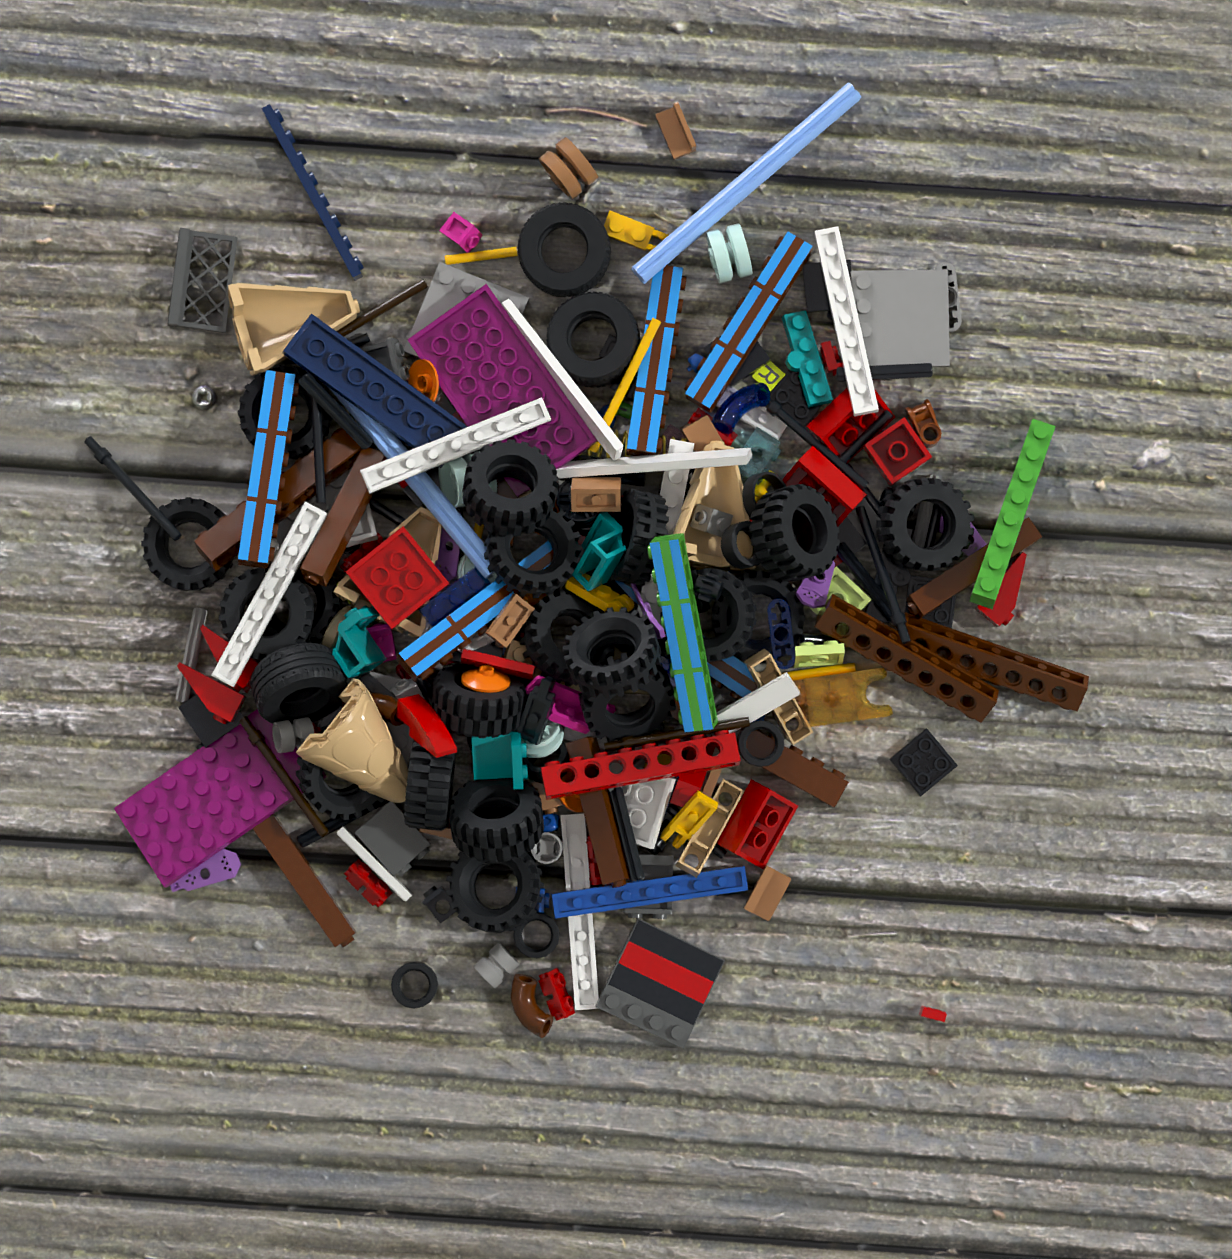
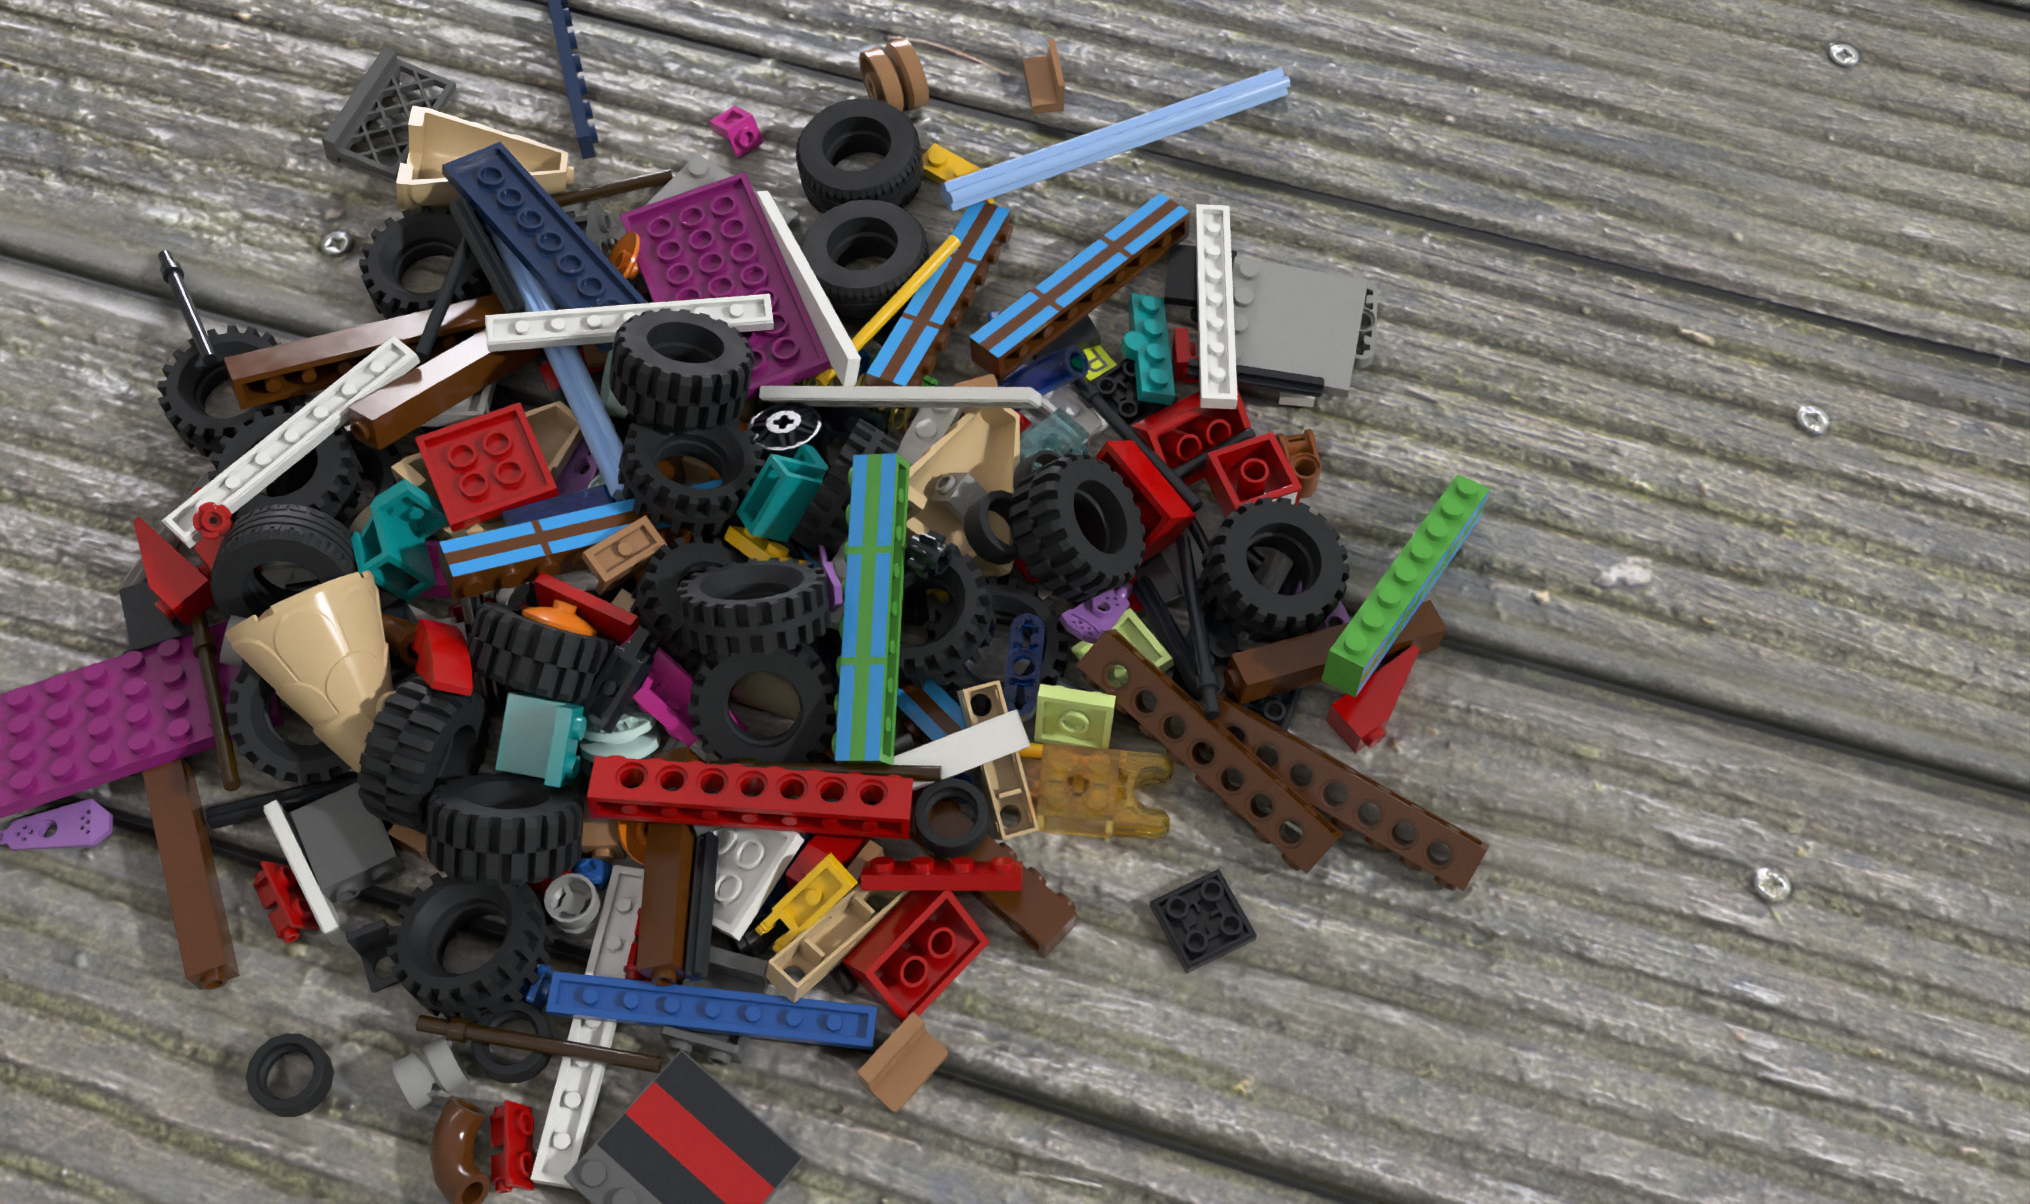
camera: 15 degrees right, 25 degrees down
brick [238,370,299,569] -> none
yellow bar [445,247,518,265] -> none
medium nougat panel [571,477,621,512] -> none
light aqua wheel [706,223,753,284] -> none
none -> red plate [192,502,233,540]
none -> dark brown bar [416,1015,663,1074]
none -> red plate [860,856,1023,891]

